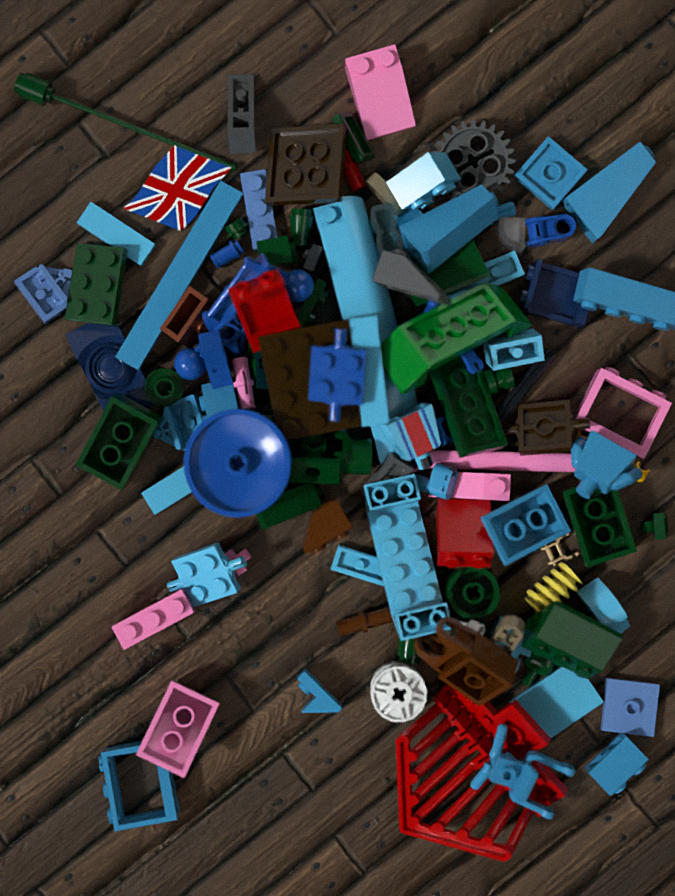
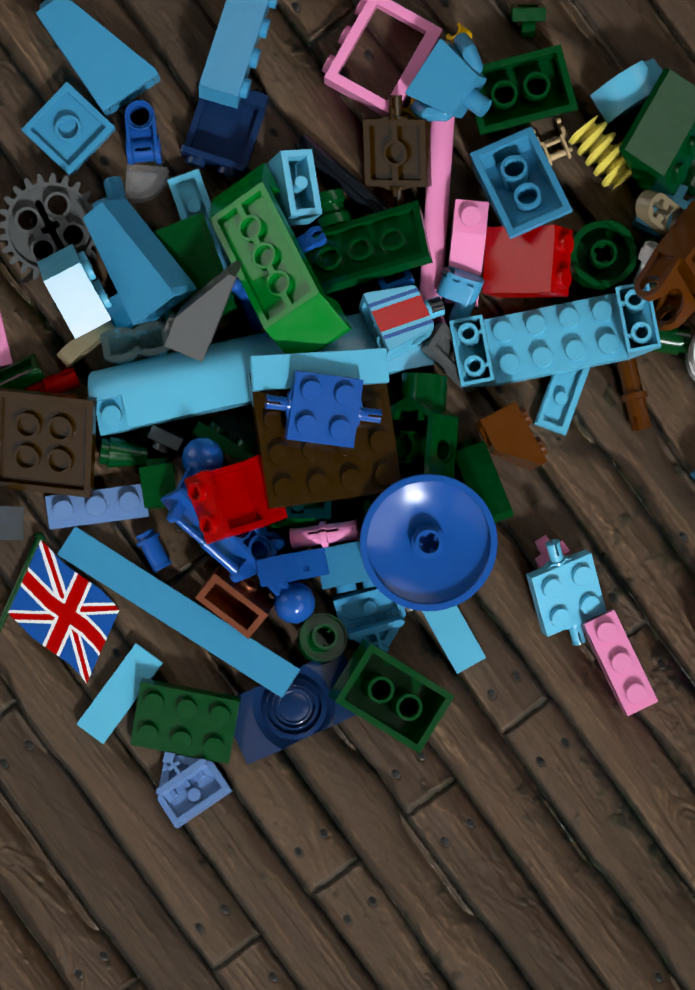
camera: 90 degrees left, 0 degrees up
dark green plate [224,217,249,239] -> none

